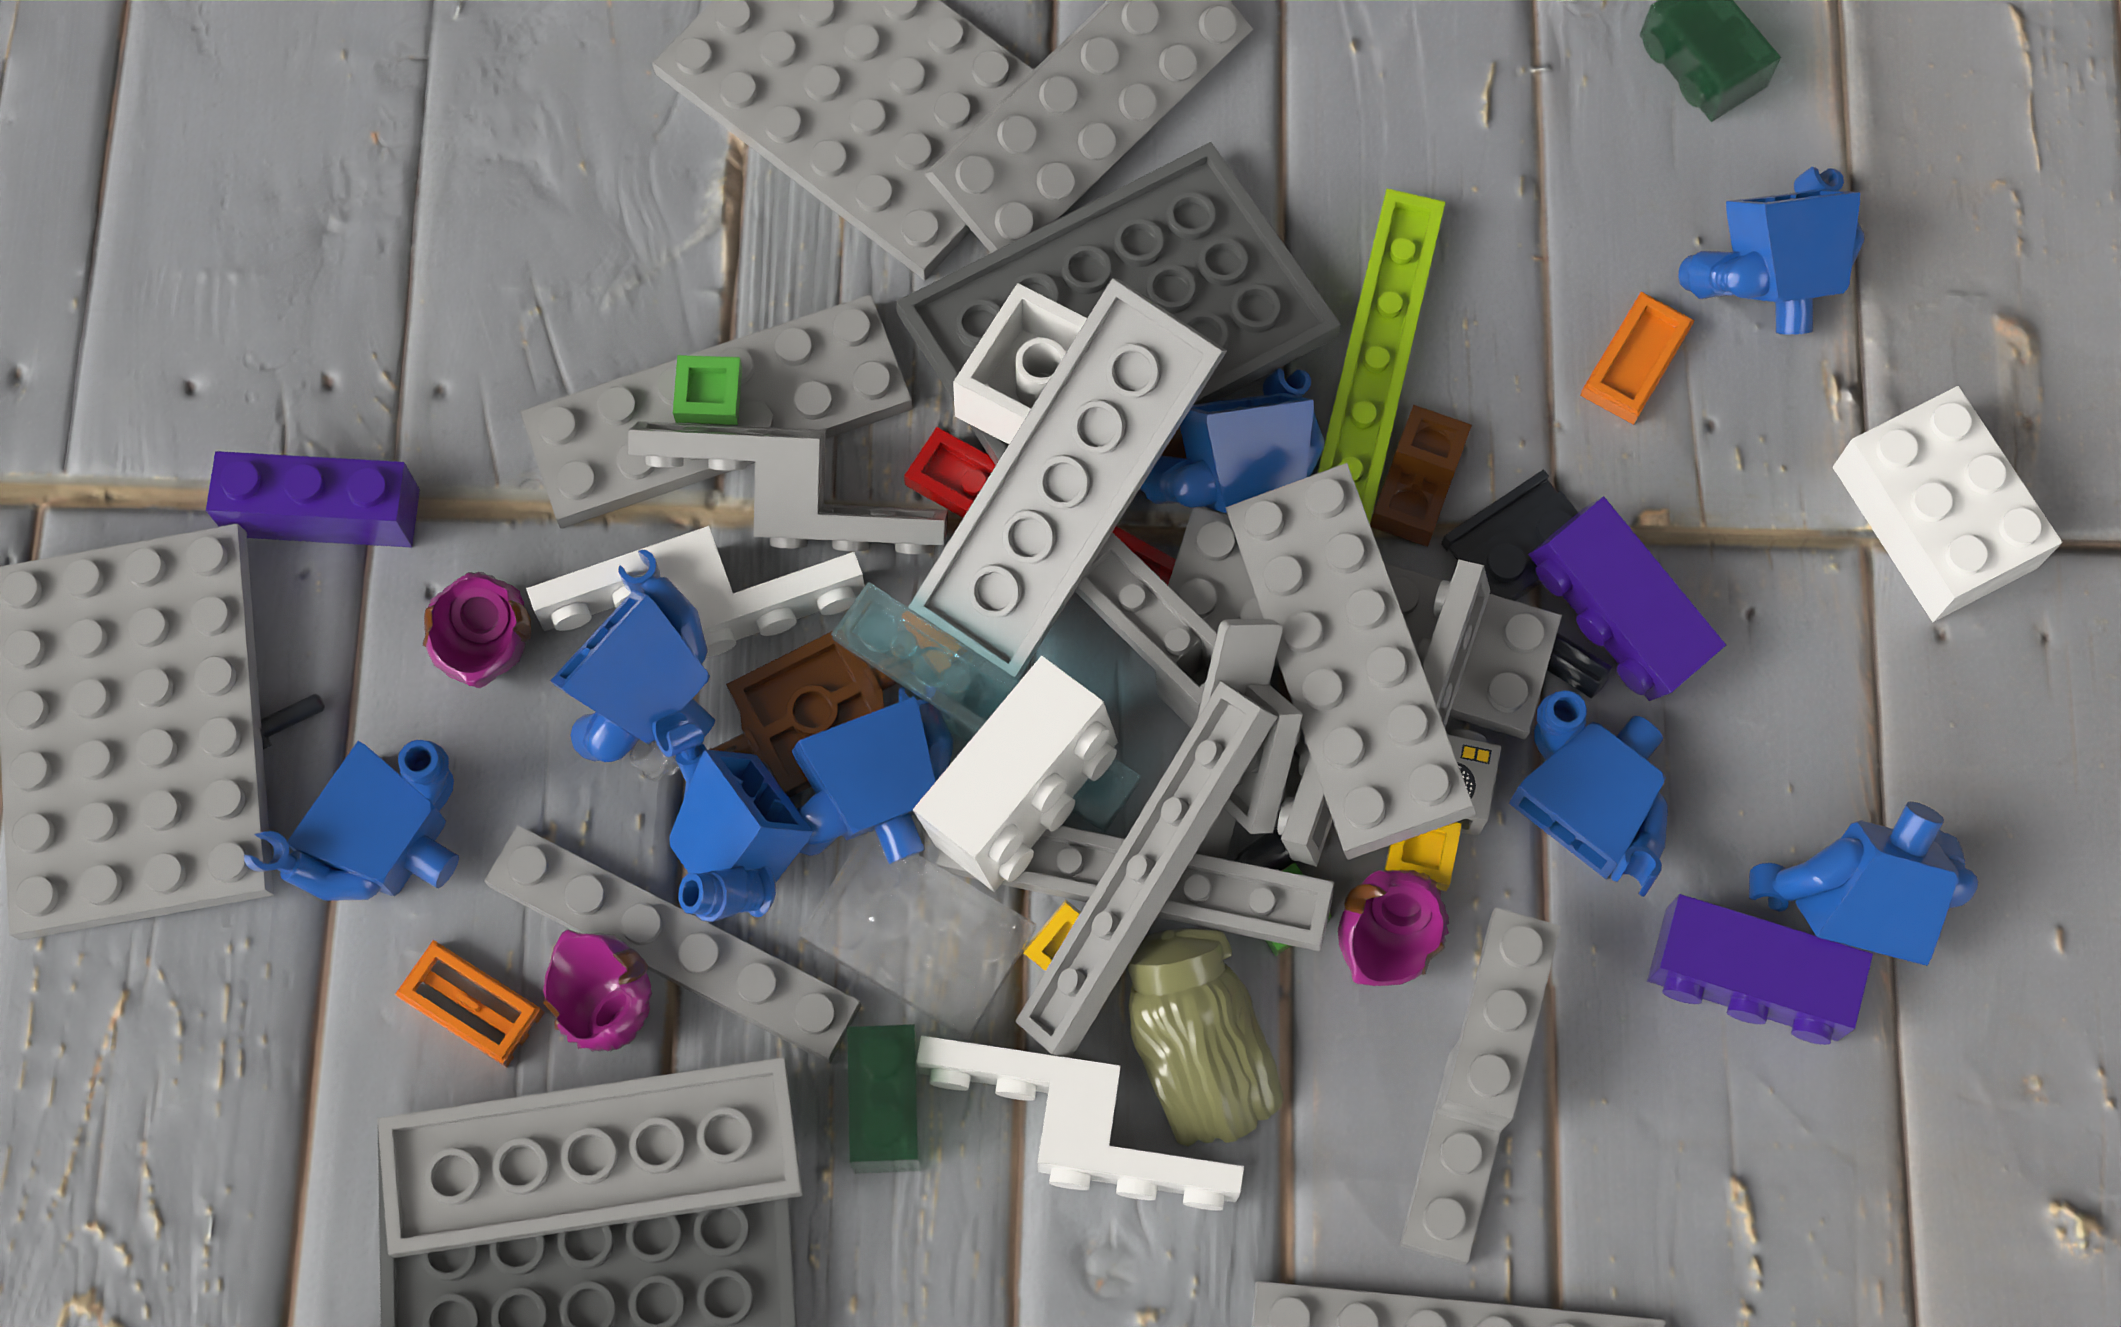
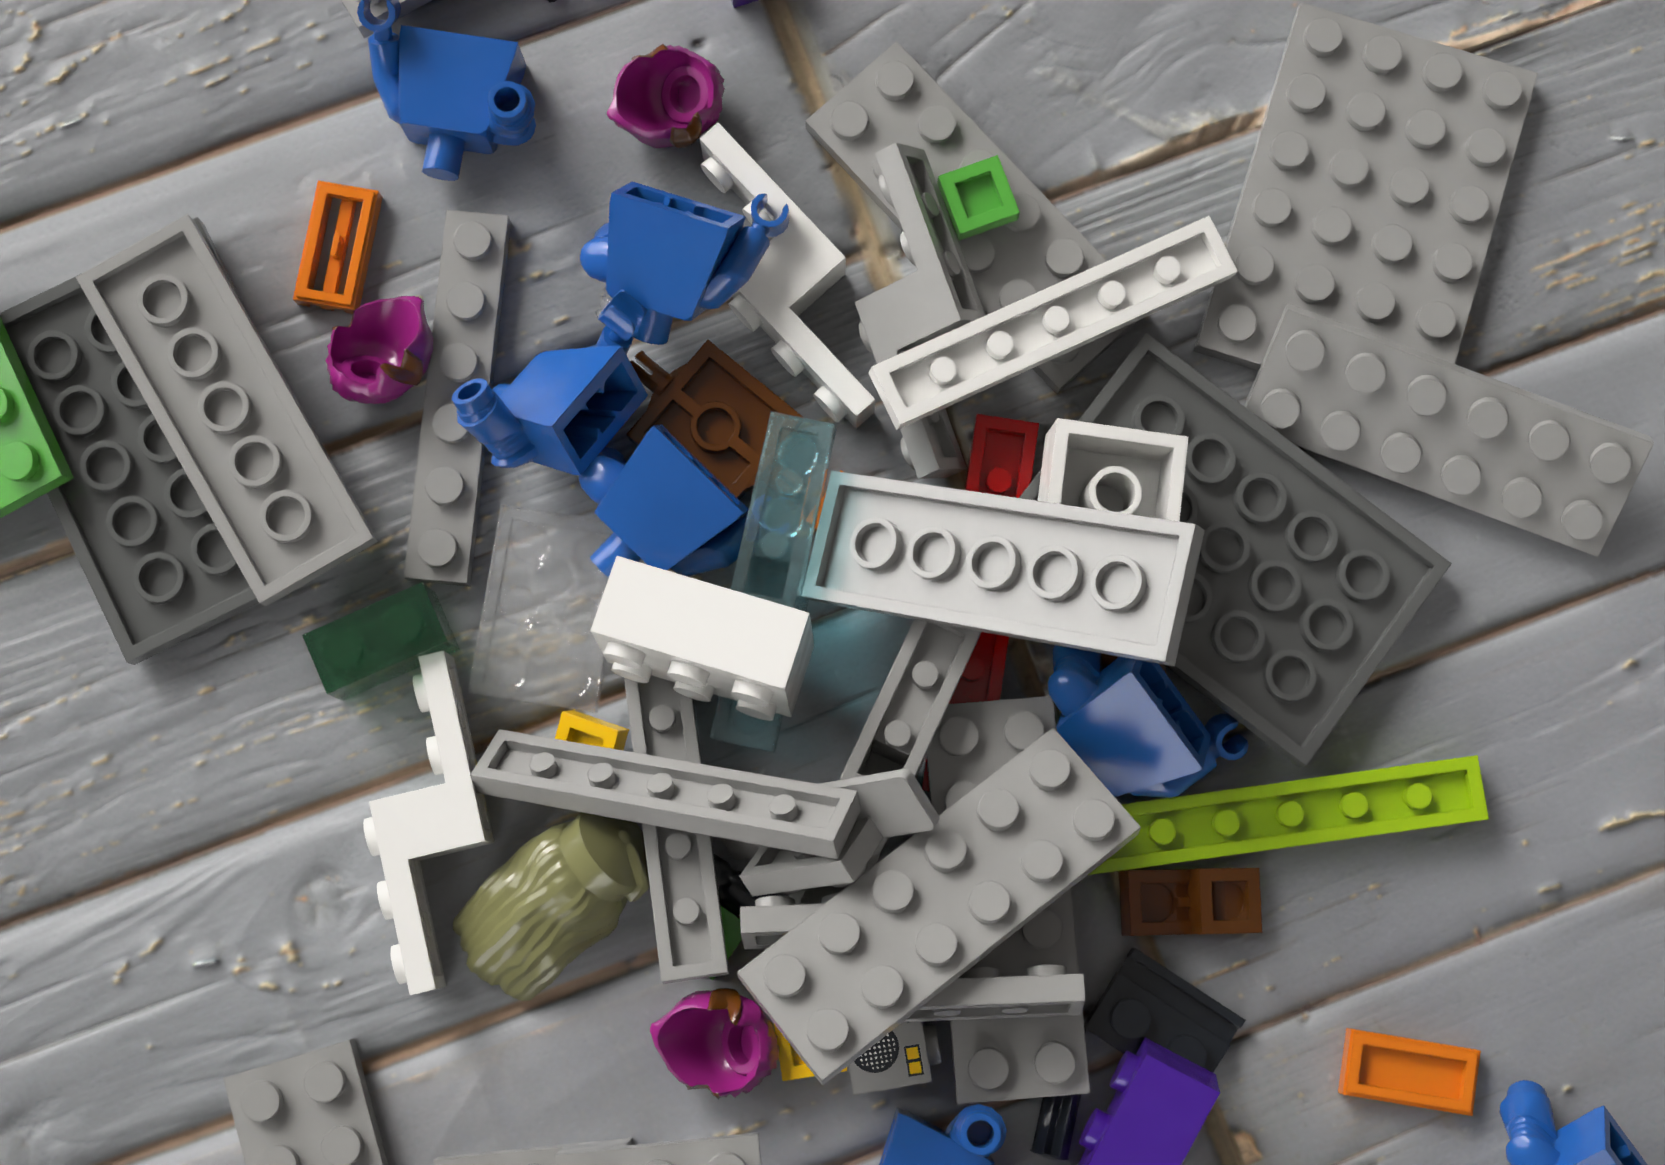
camera: 70 degrees right, 10 degrees up
none -> white plate [868,216,1238,430]

